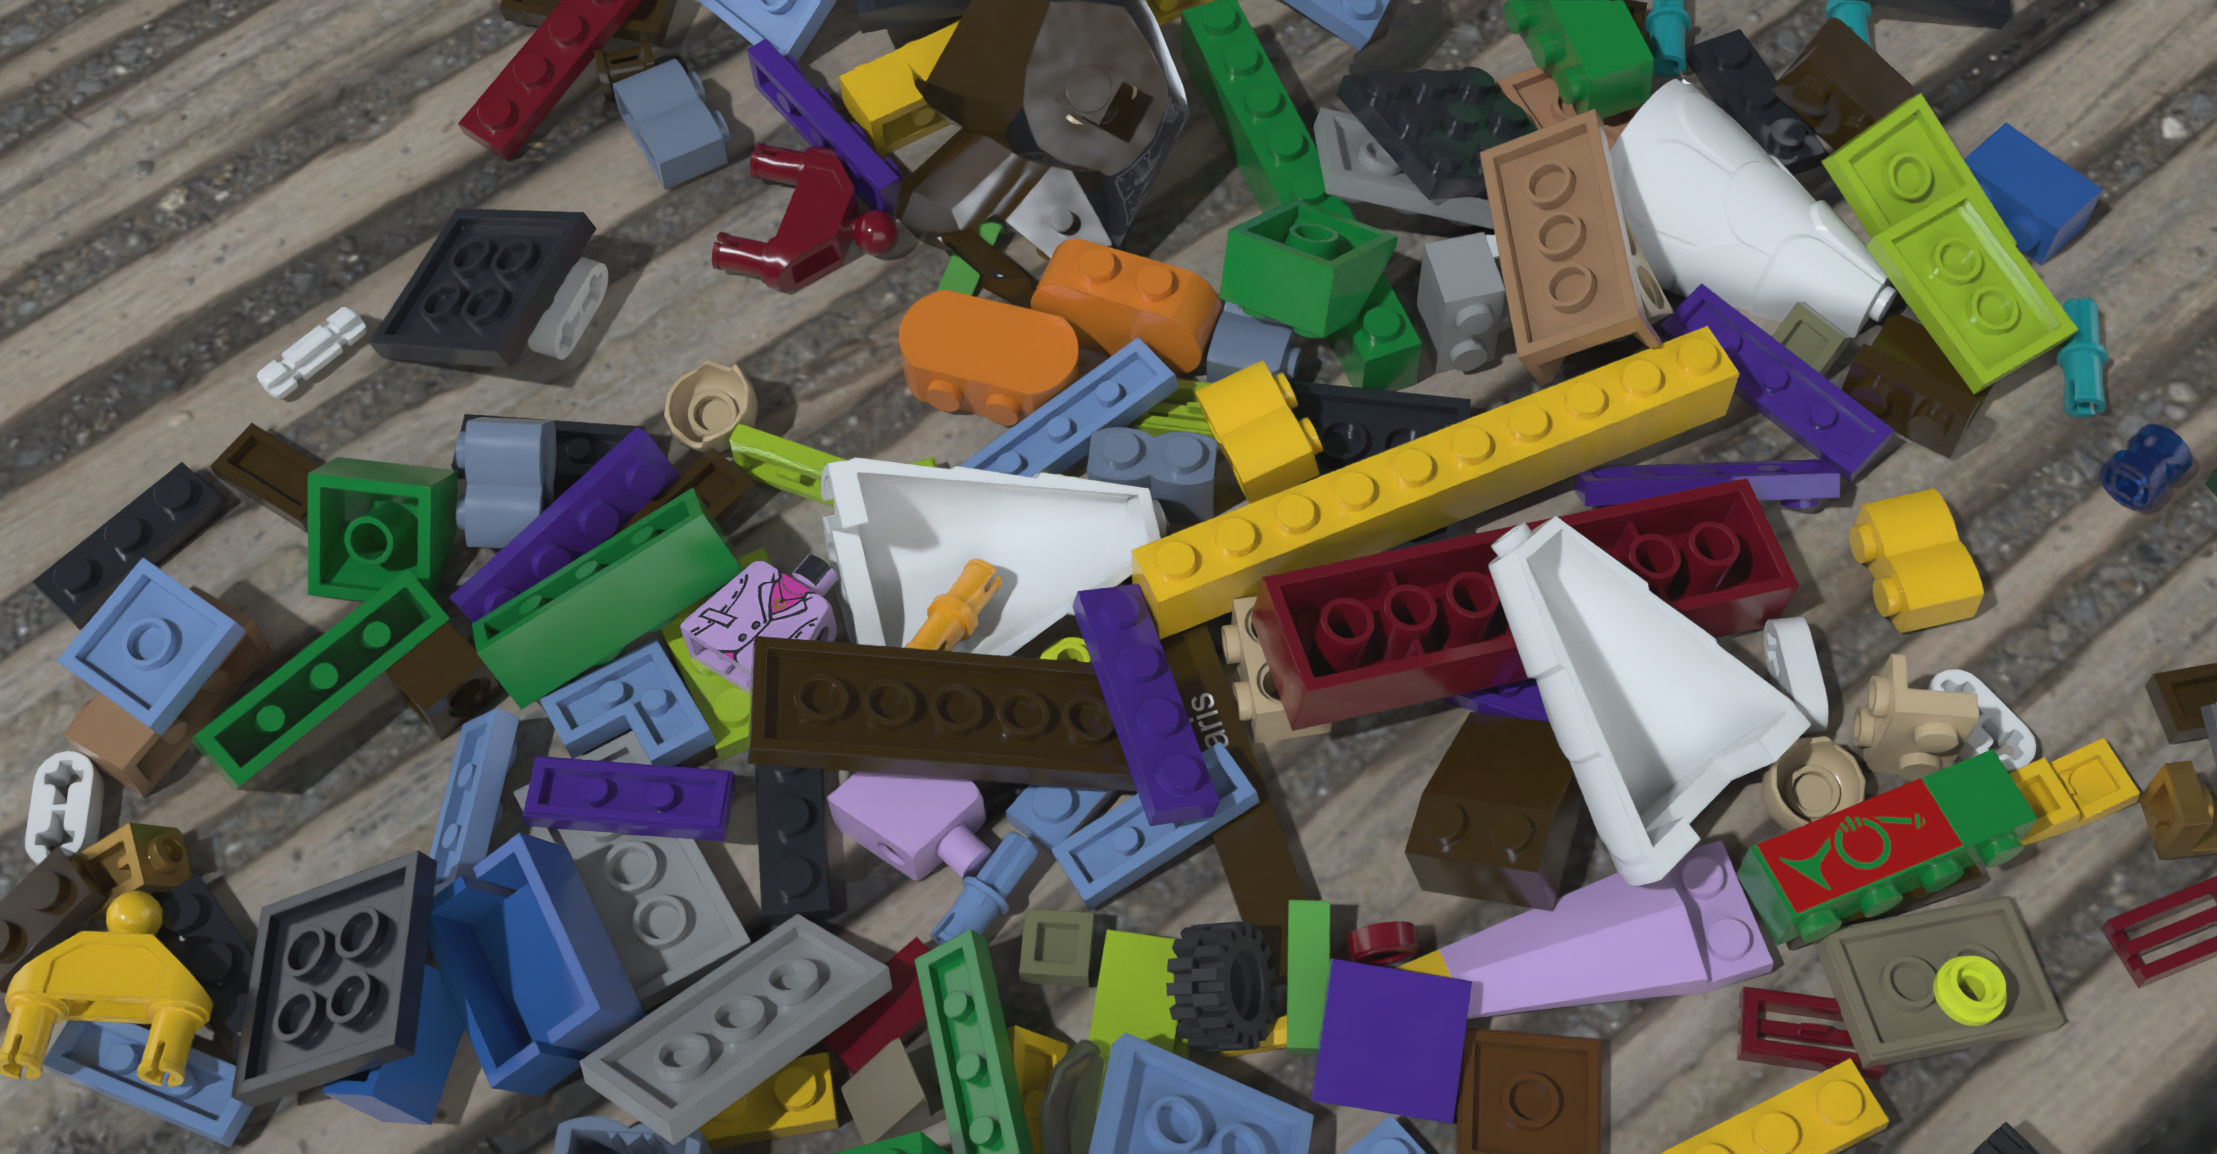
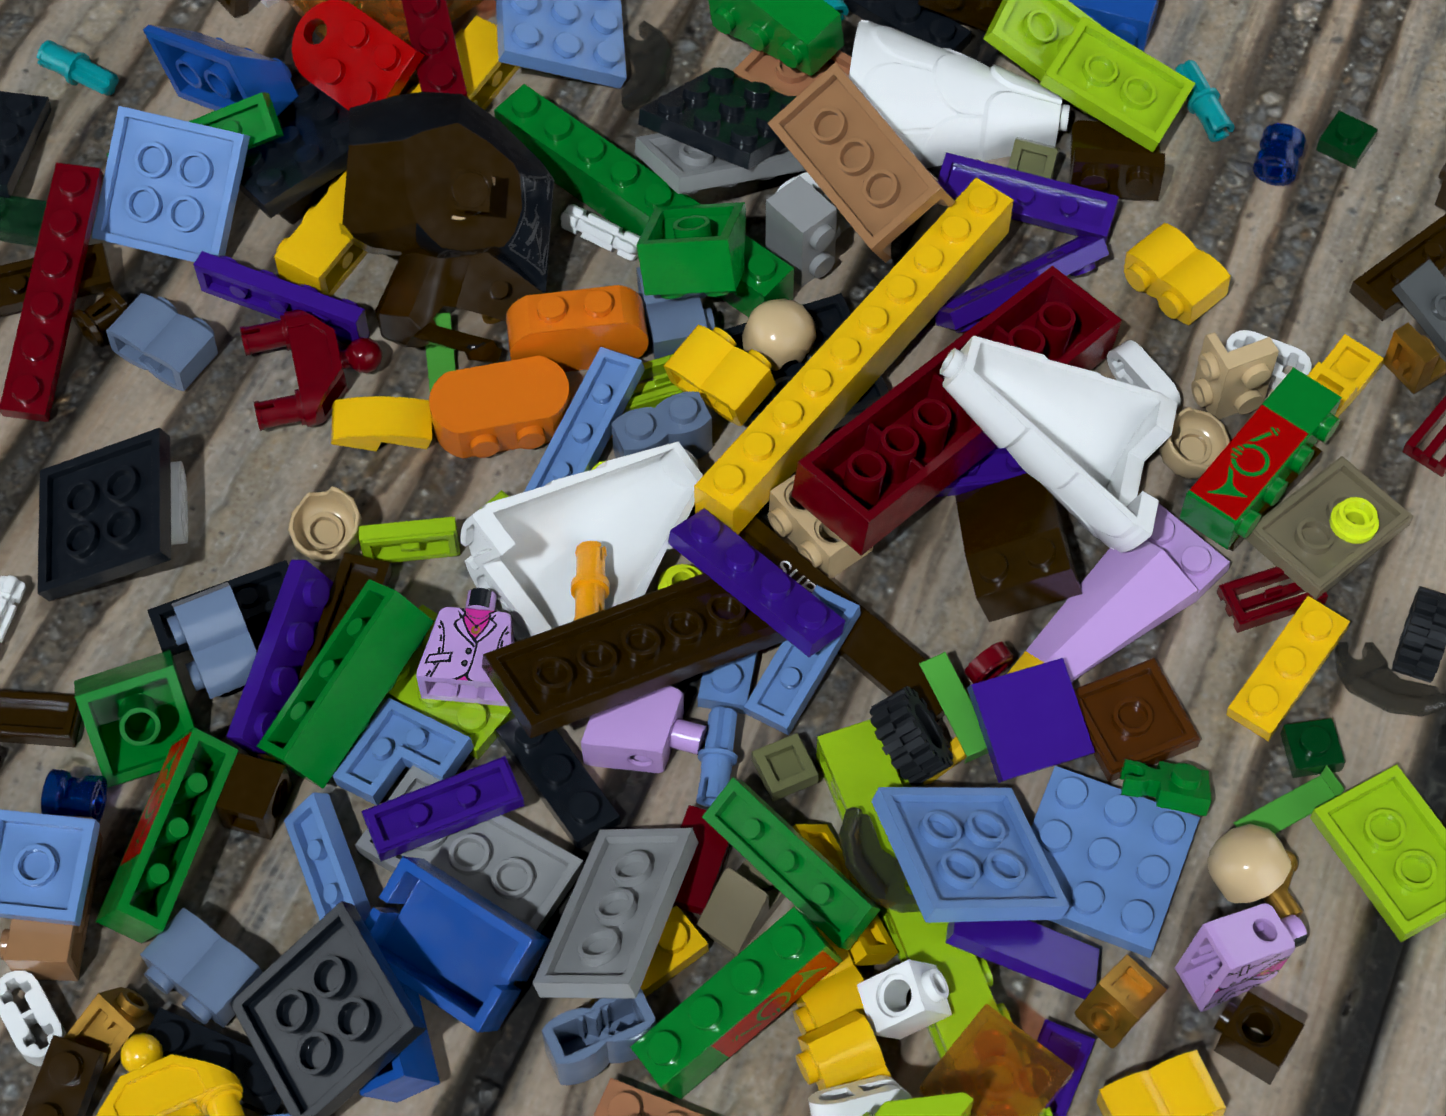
camera: 30 degrees left, 0 degrees up
none -> clear blue wheel [41,769,108,823]
none -> sand blue brick [140,908,262,1028]
none -> yellow slope [331,396,432,452]
none -> white axle [560,204,641,261]
none -> tan hair [742,298,817,371]

